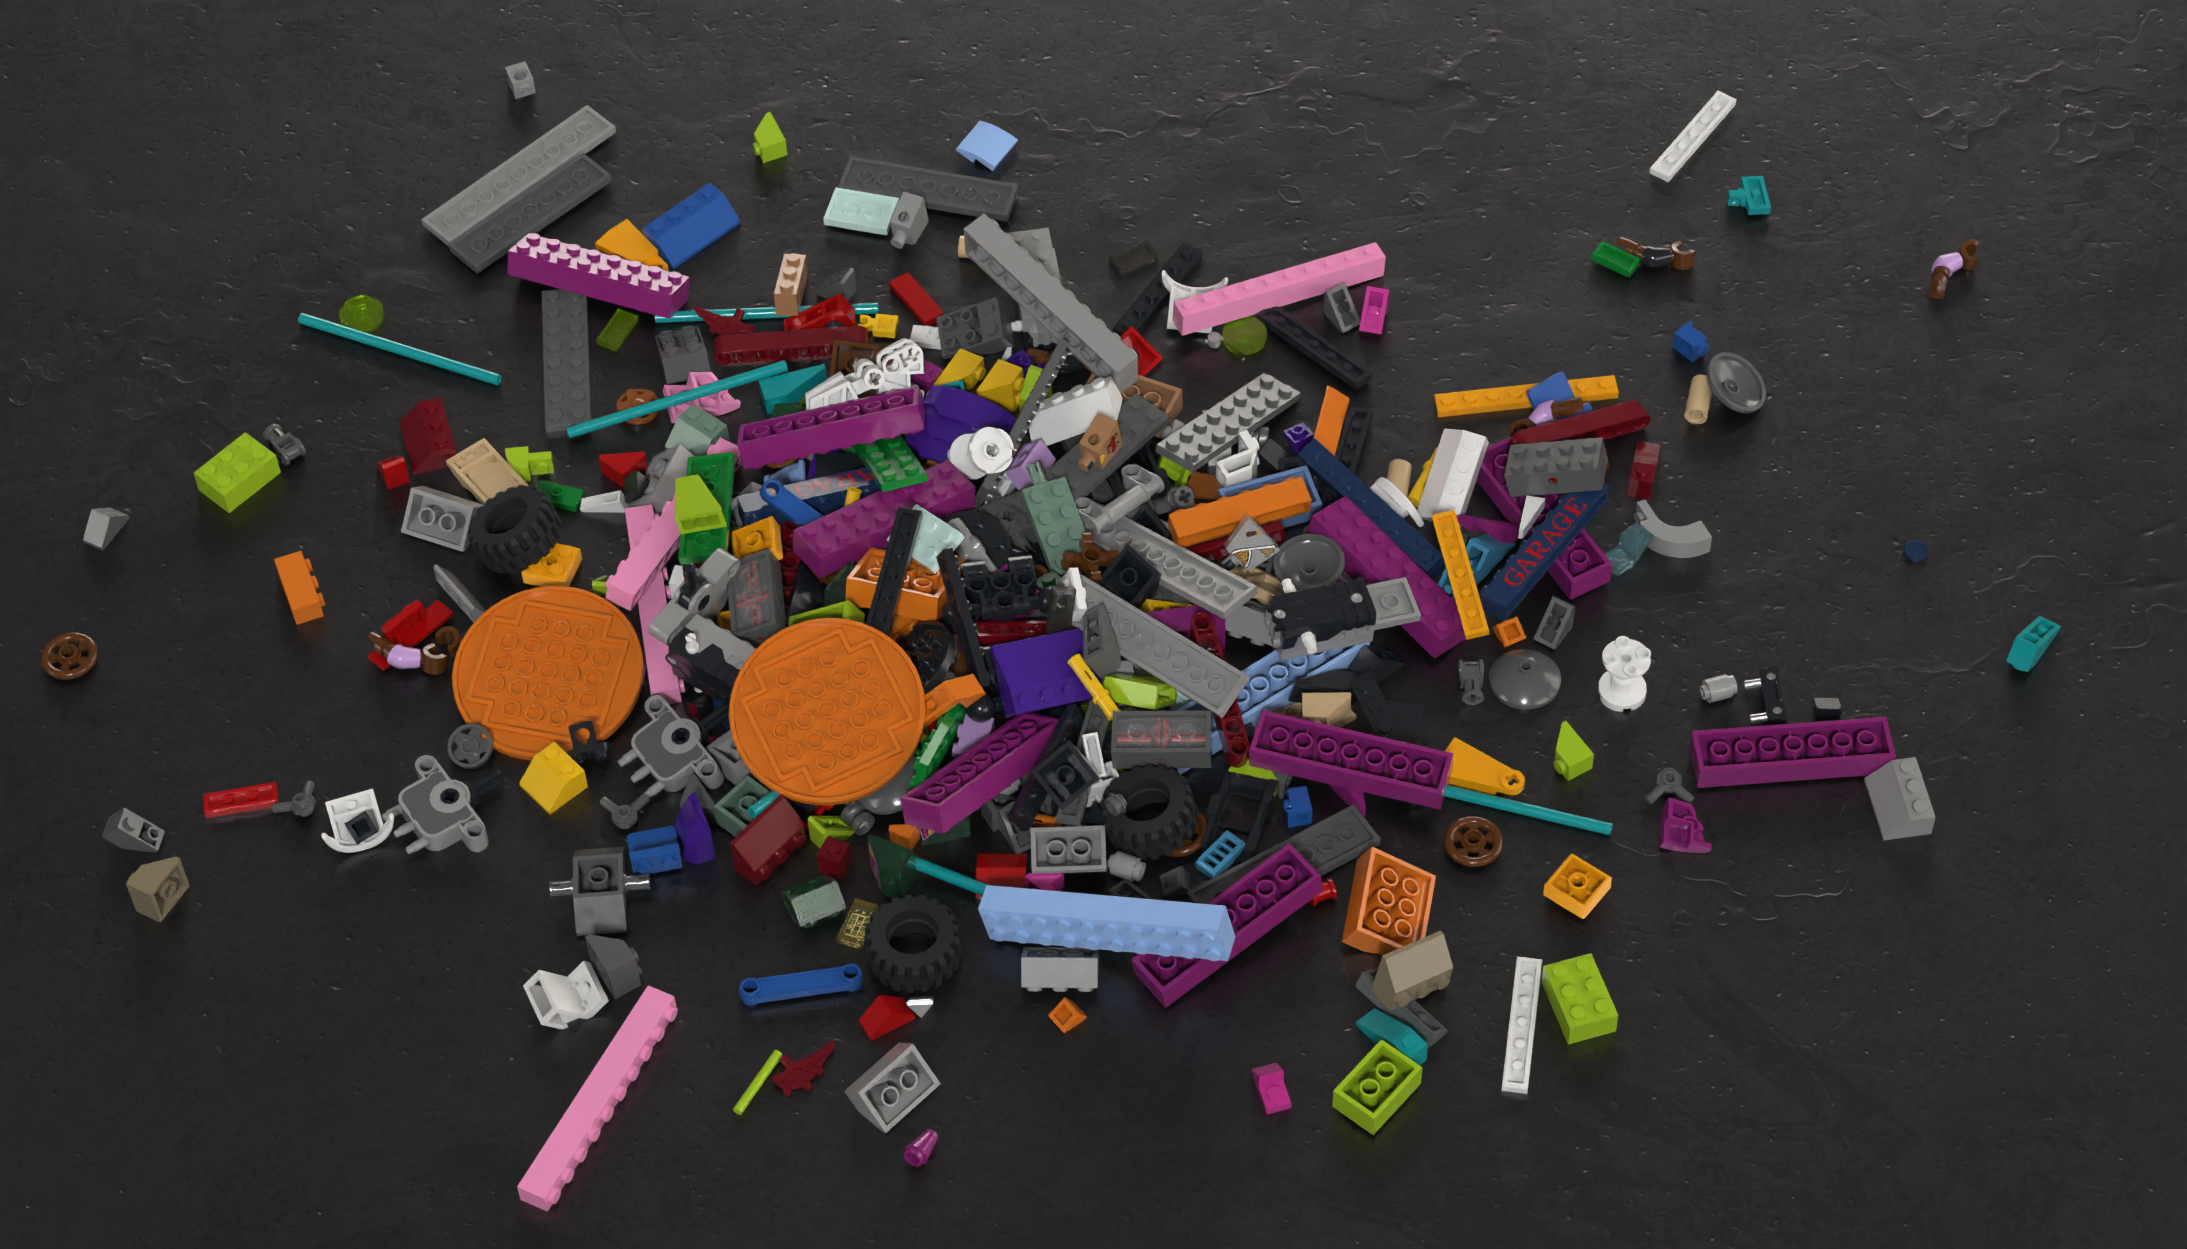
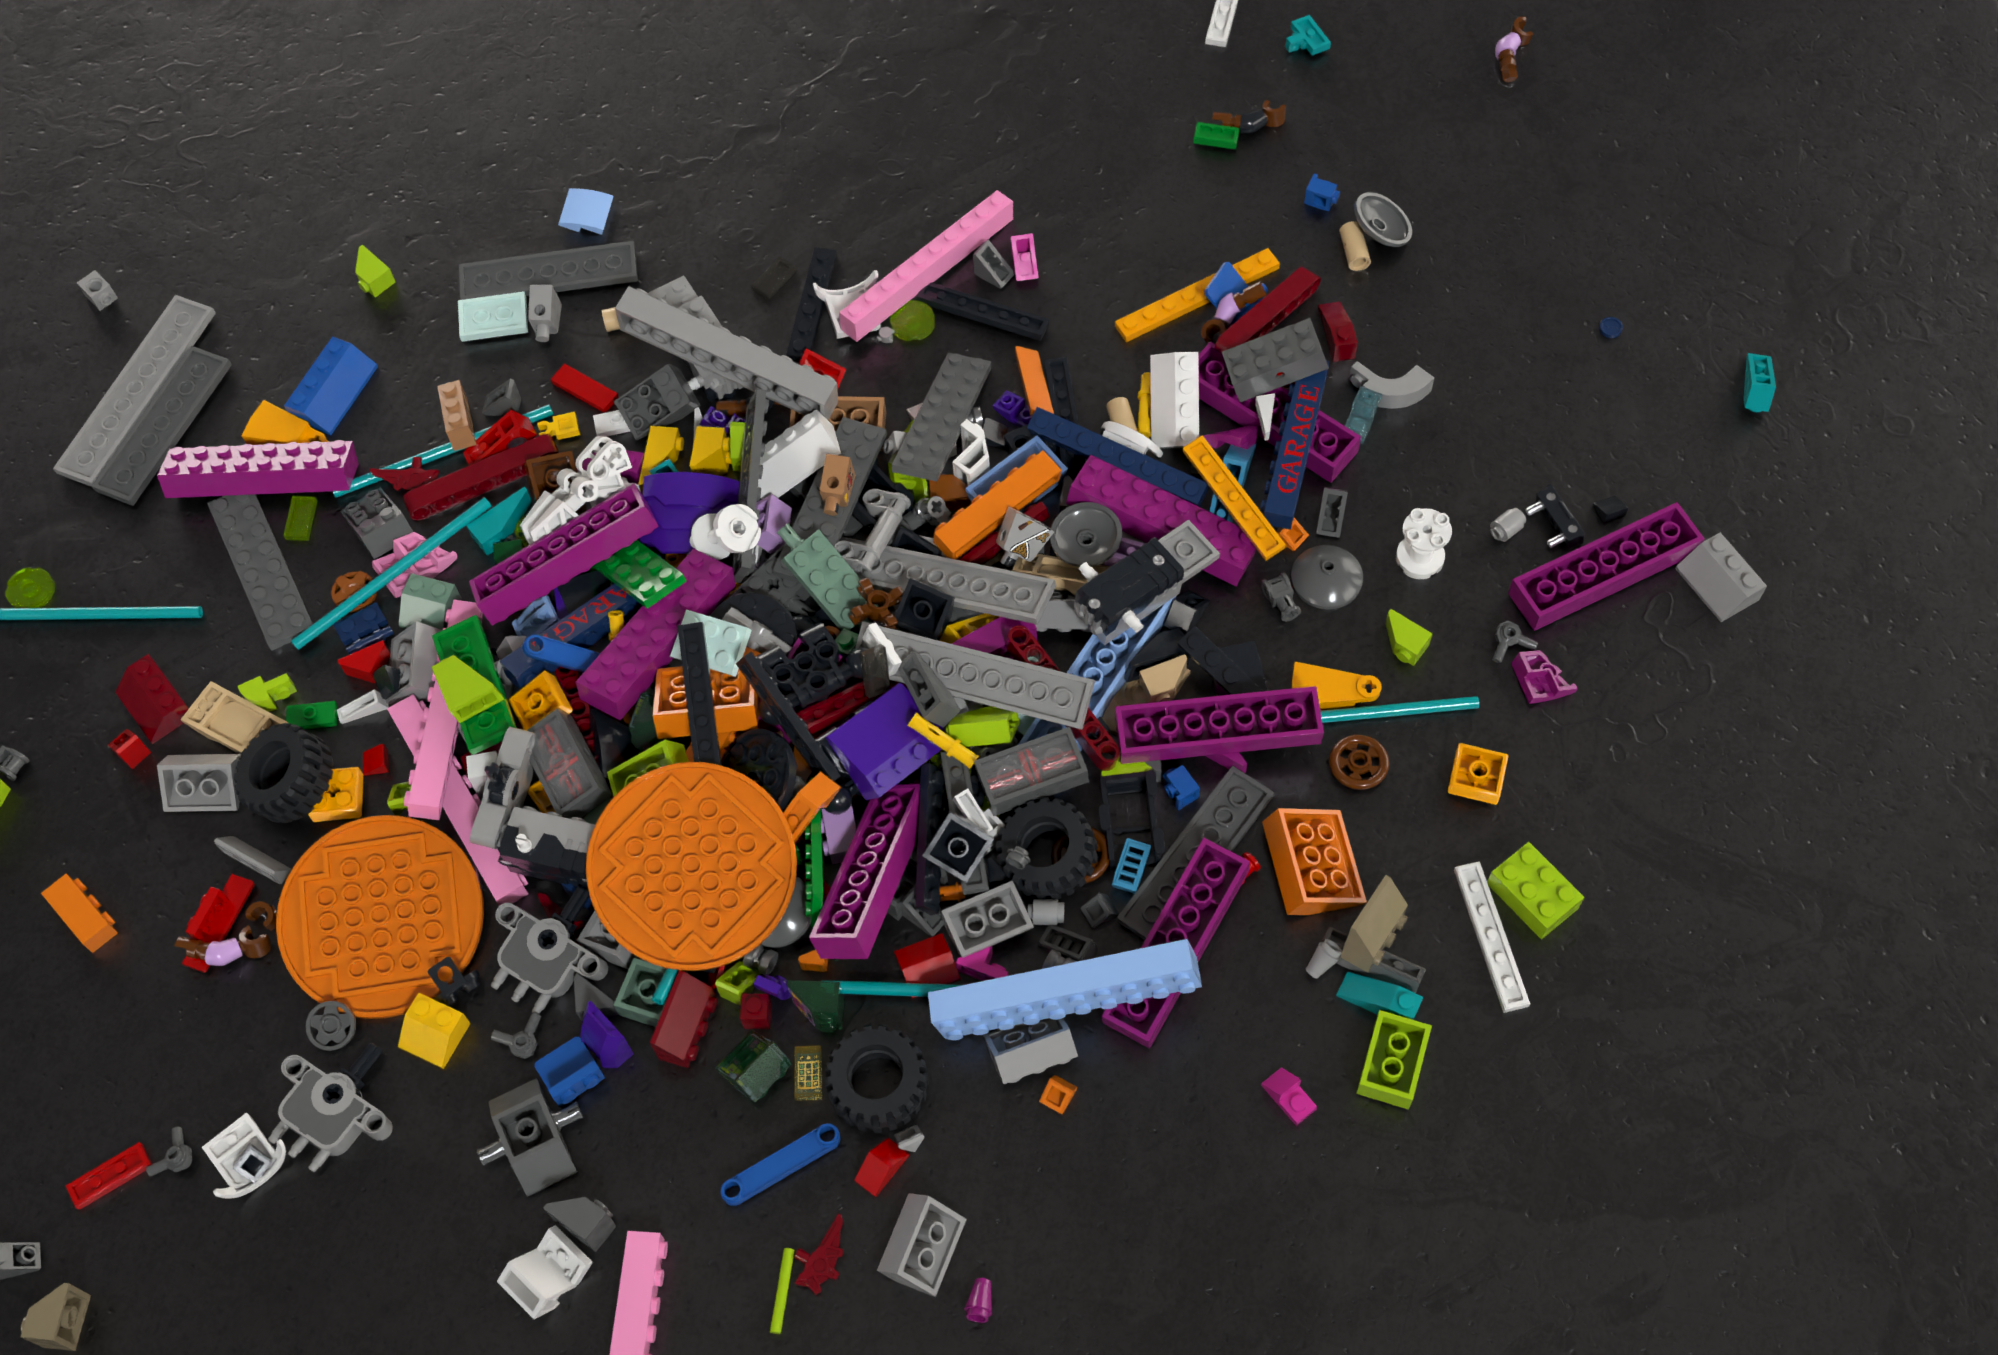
camera: 20 degrees left, 10 degrees up
none -> dark blue plate [333,602,394,655]
none -> red slope [363,744,389,776]
none -> dark purple slope [754,974,792,1000]
none -> light grey cone [1306,939,1342,979]

